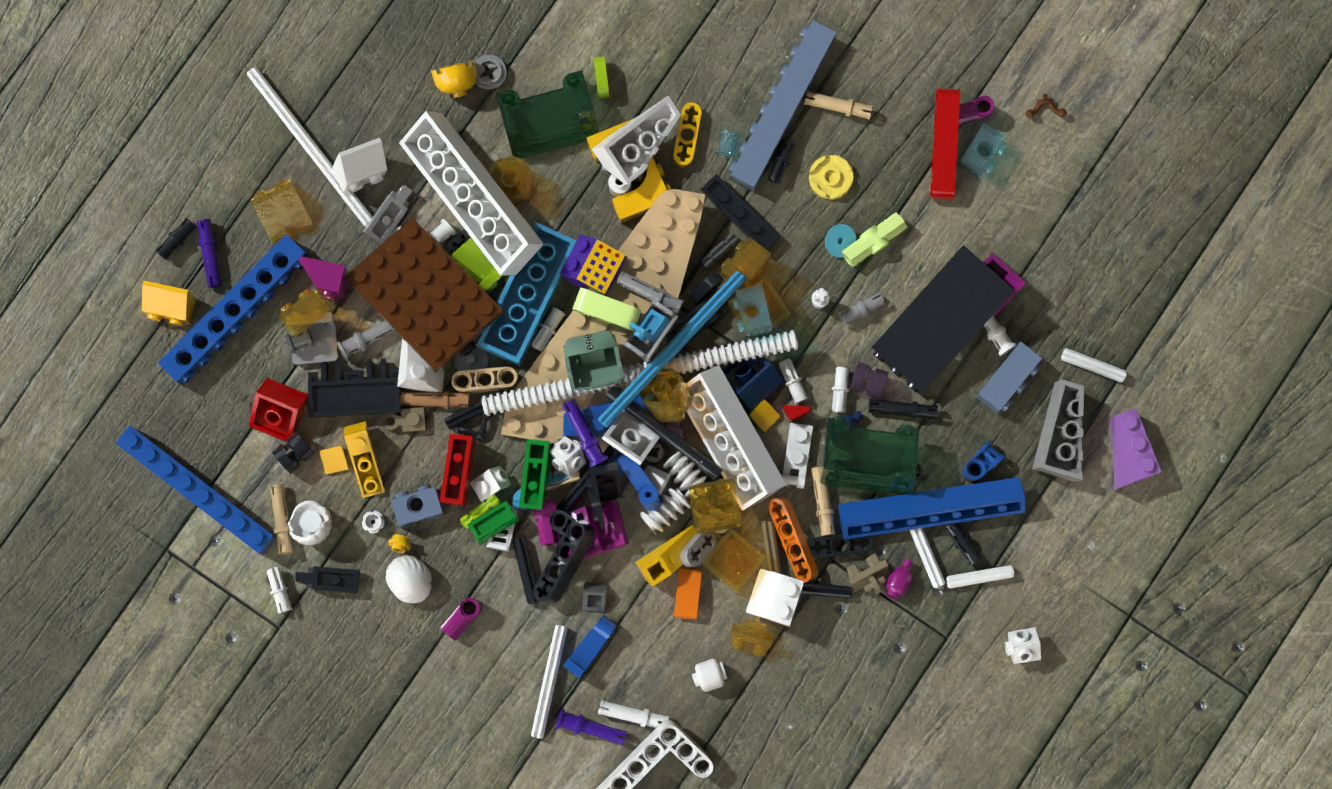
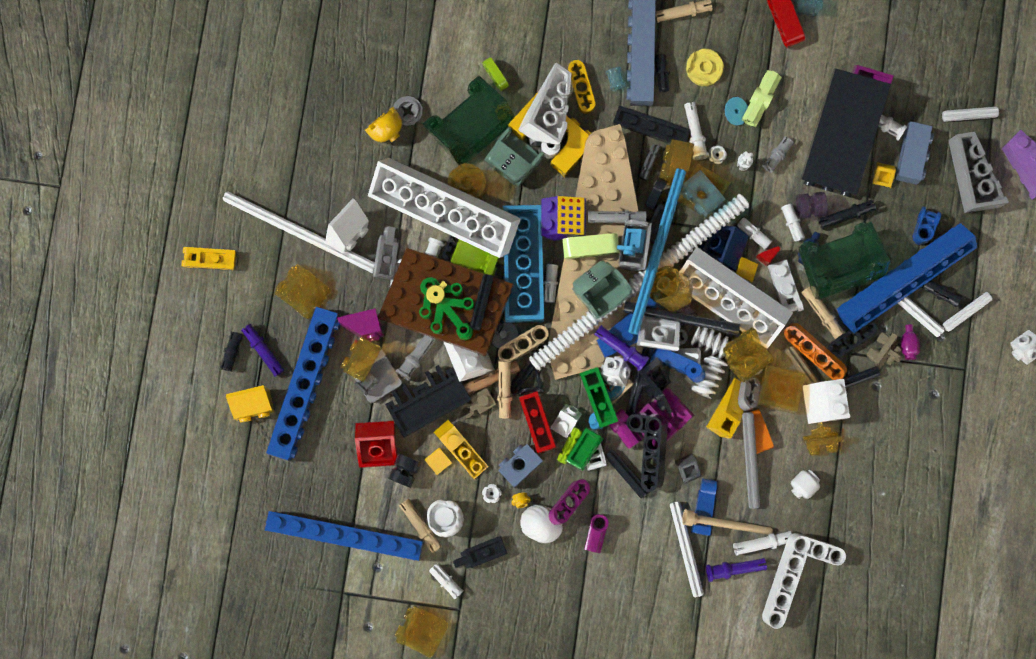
camera: 25 degrees left, 0 degrees up
none -> yellow plate [181,247,236,270]
none -> clear yellow bracket [394,605,448,658]
none -> green plant [419,277,474,340]
none -> light yellow piece [426,281,447,304]
none -> black axle [470,274,493,331]
none -> sand green piece [484,127,545,187]
none -> tan pin [497,359,512,418]
none -> magenta beam [549,479,590,525]
none -> tan piece [682,509,773,535]
none -> white pin [684,102,709,160]
none -> white plate [708,146,727,164]
none -> light grey axle [742,412,760,509]
none -> yellow slope [872,162,896,188]

